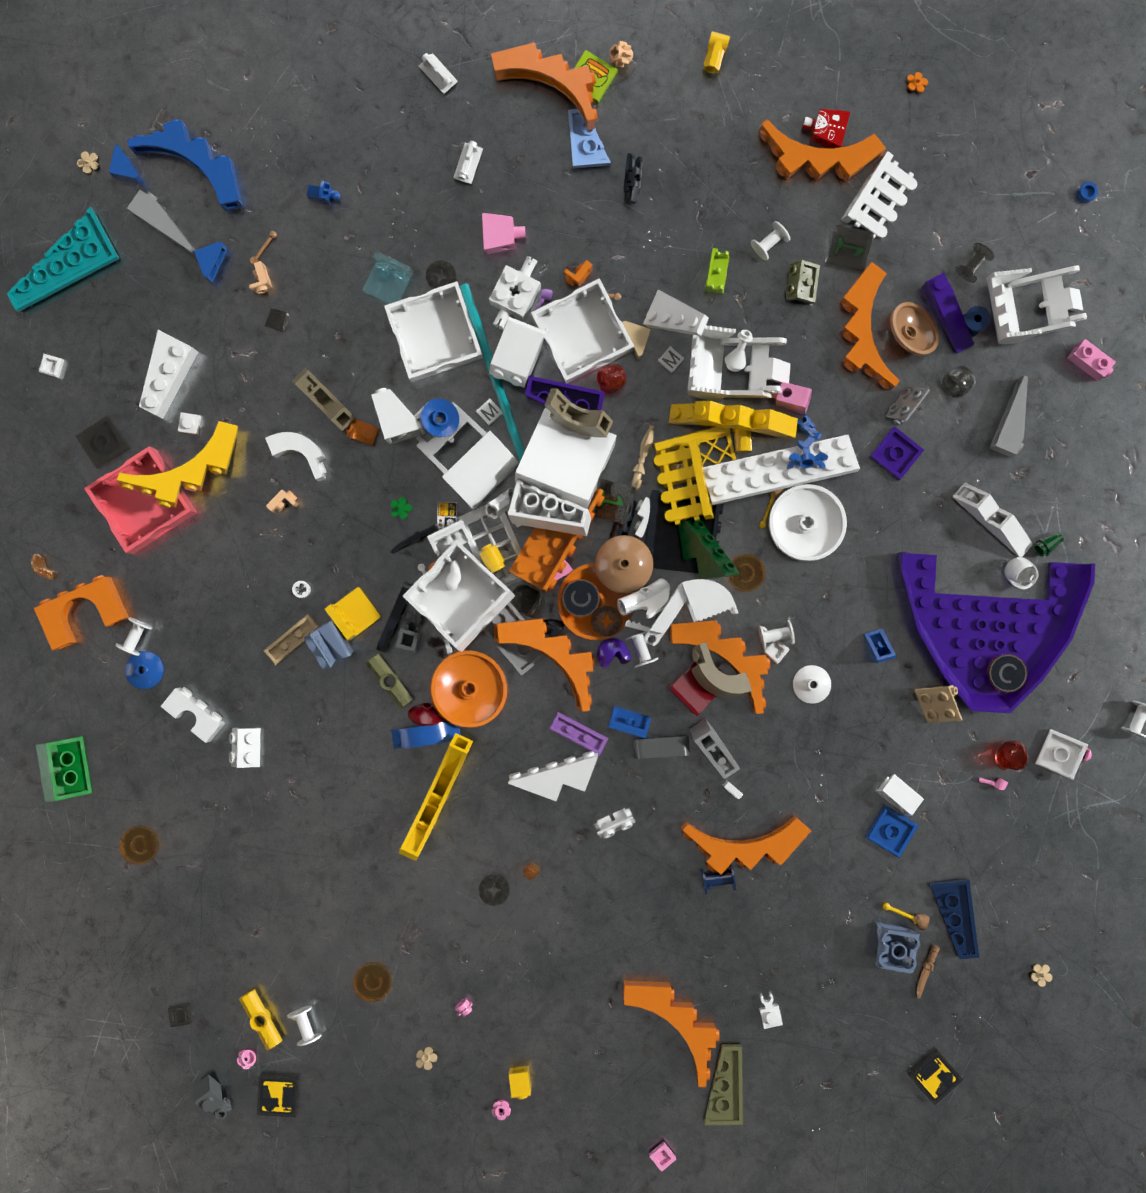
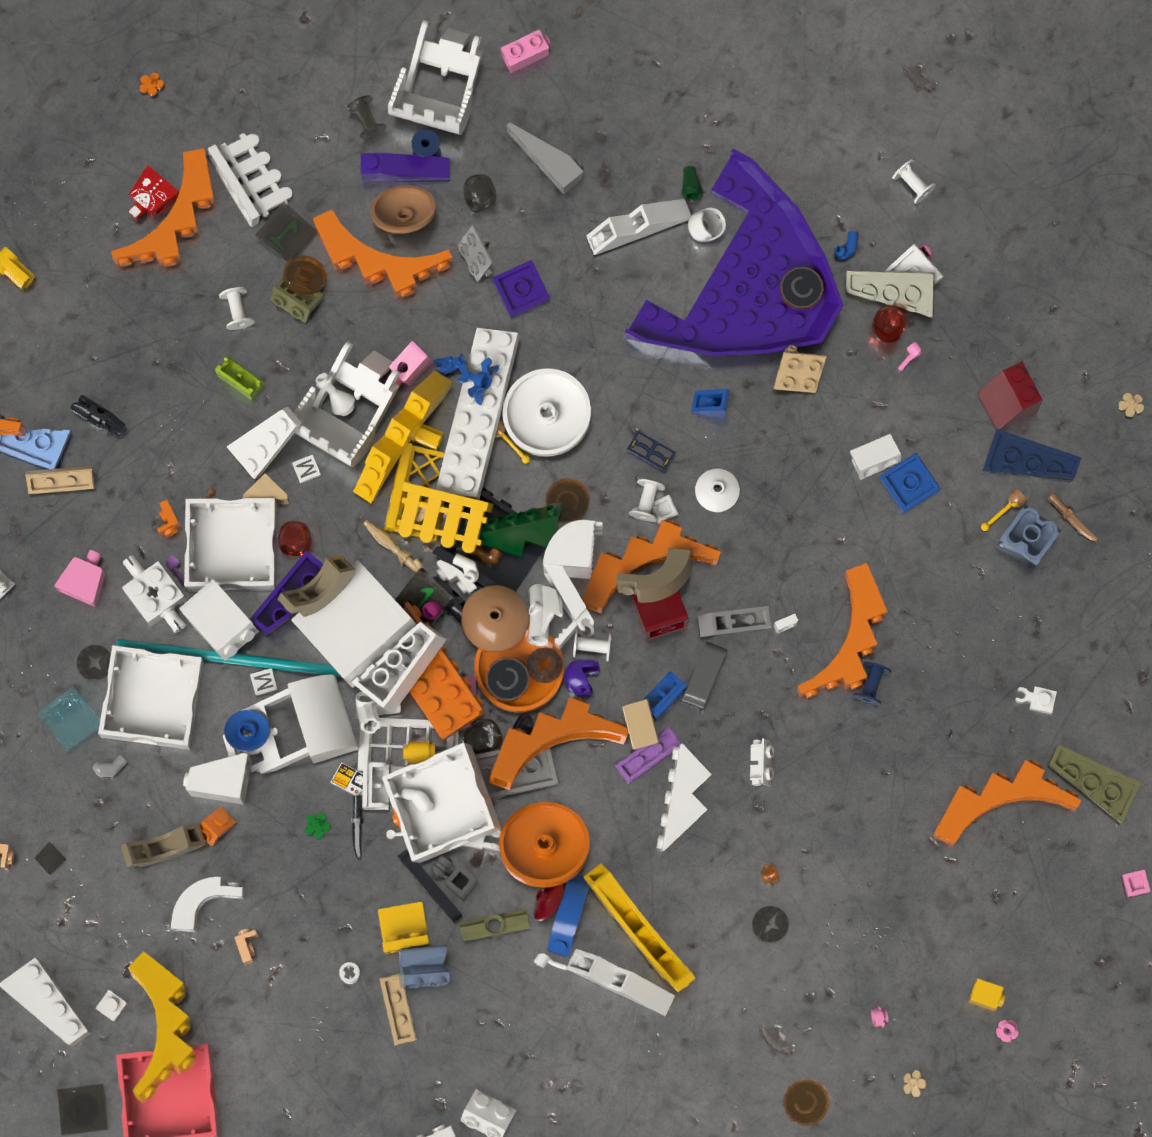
camera: 55 degrees left, 10 degrees down
none -> tan tile [25,466,95,494]
none -> light grey arm [93,755,128,777]
none -> clear orange tile [282,255,327,295]
none -> dark pink hinge [422,601,441,620]
none -> white arm [453,553,479,583]
none -> clear orange arm [470,546,502,564]
none -> white hand [534,953,567,970]
none -> white slope [566,949,675,1016]
none -> tan slope [622,699,660,749]
none -> tile [627,431,676,472]
none -> blue arm [834,231,859,260]
none -> wing [846,270,935,318]
none -> dark red slope [977,361,1043,430]

